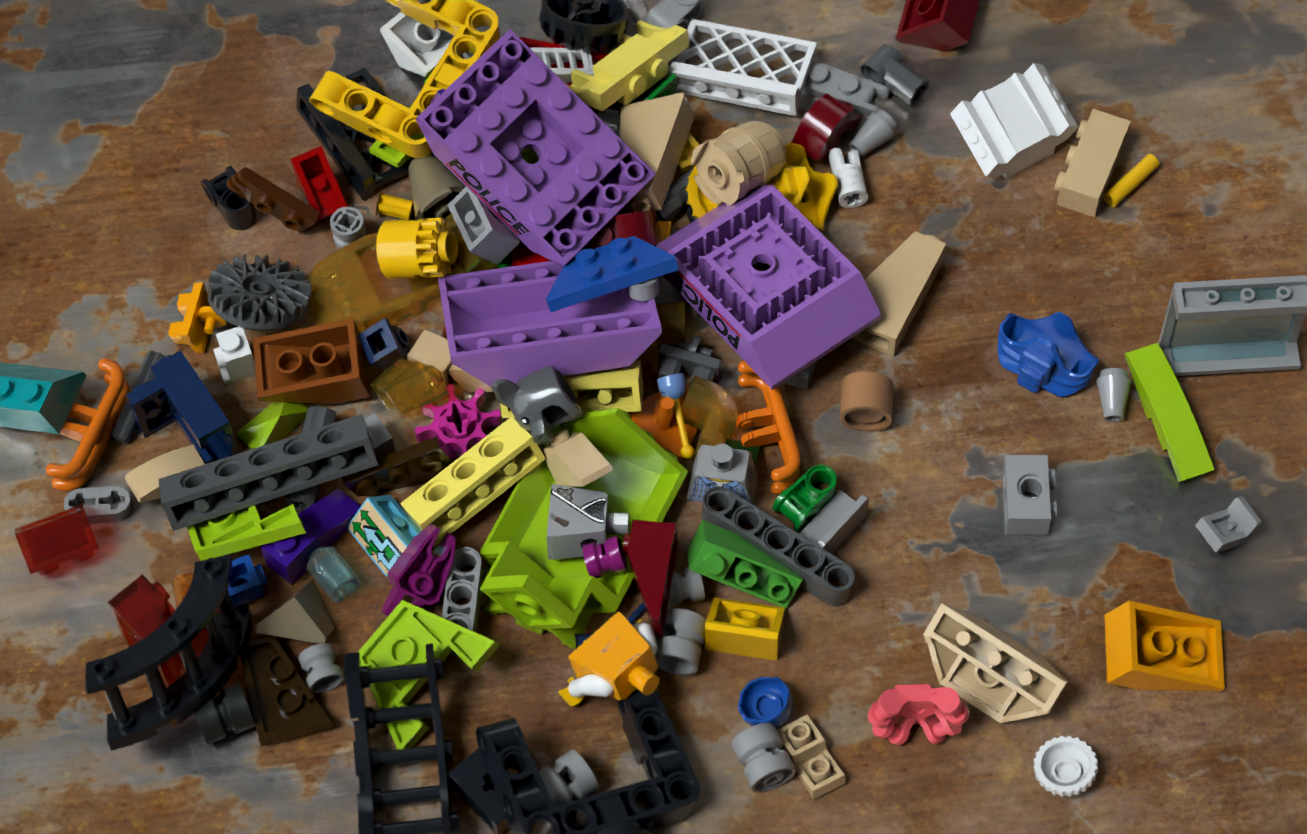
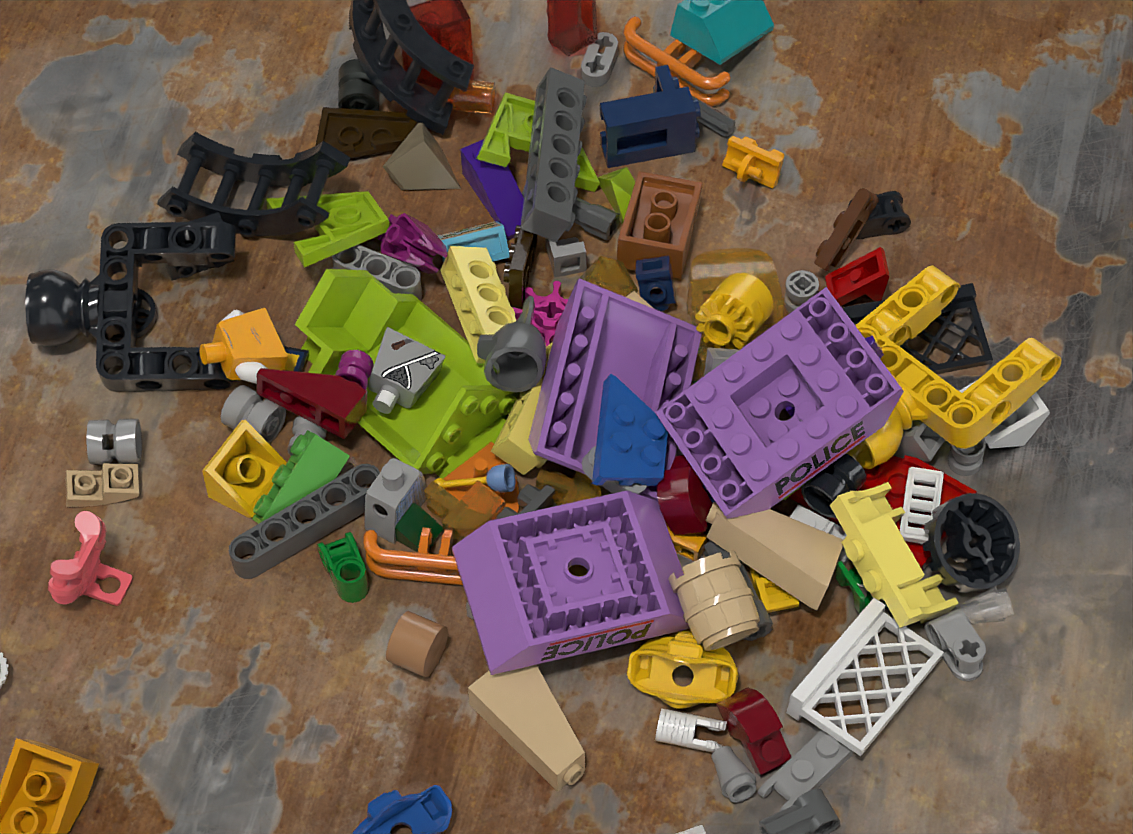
camera: 110 degrees right, 5 degrees down
tan slope [125,445,205,503] -> none
dark grey wheel [207,254,311,331] -> none
white brick [213,327,256,384] -> none
blue brick [228,554,268,608] -> none
light grey wheel [298,643,344,693] -> none
clear light blue brick [307,546,361,602] -> none
light grey wheel [539,749,599,806] -> none
tan slope [540,430,613,487] -> none
blue hair [738,677,794,728] -> none
light grey panel [799,490,869,554] -> none
tan wedge [923,602,1068,723] -> none
light grey brick [1002,455,1057,535] -> none

